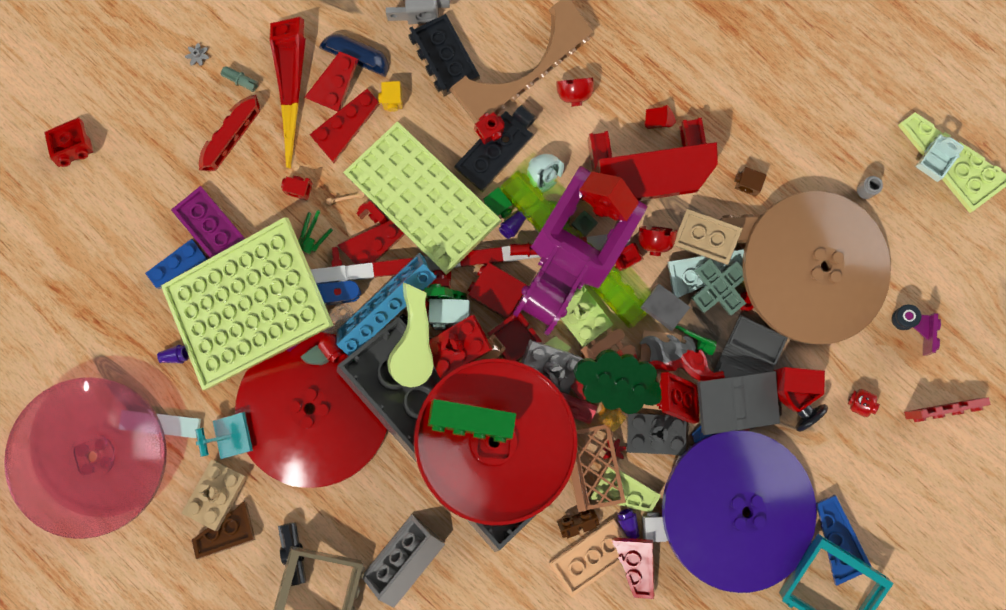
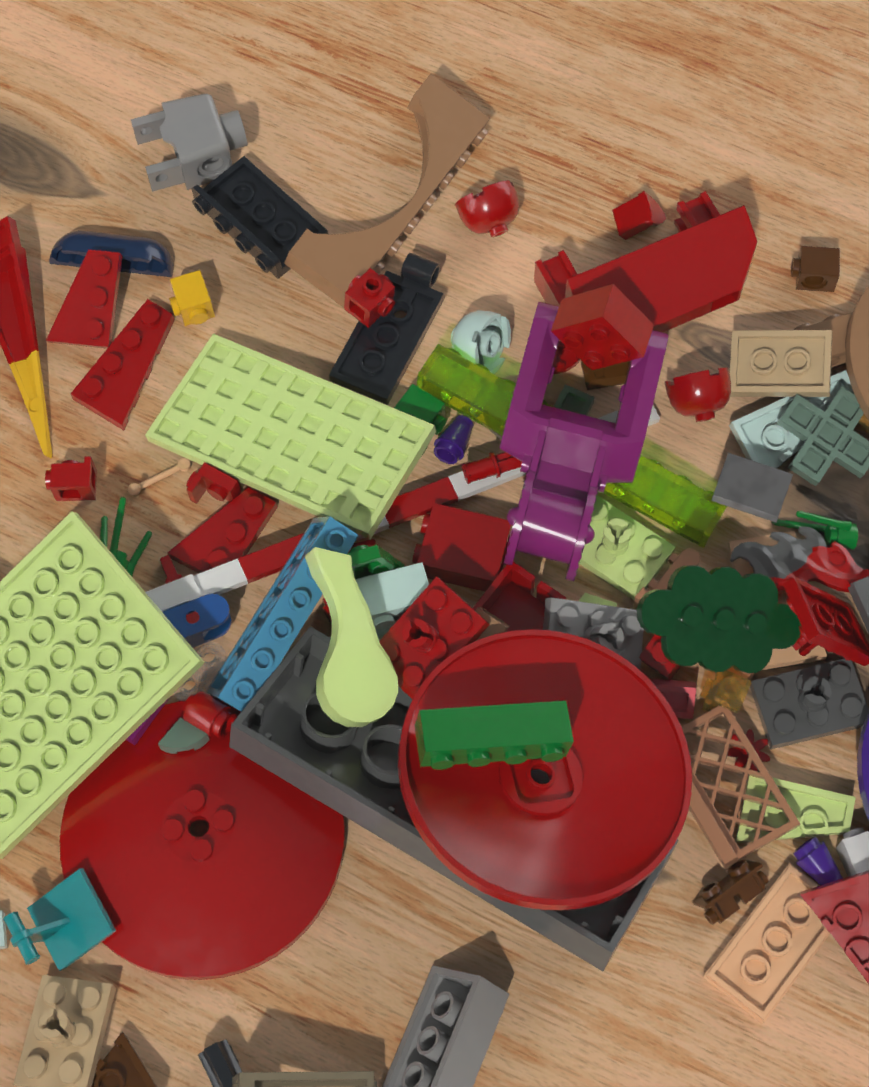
camera: 15 degrees left, 15 degrees down
red bracket [614,243,644,271] -> none

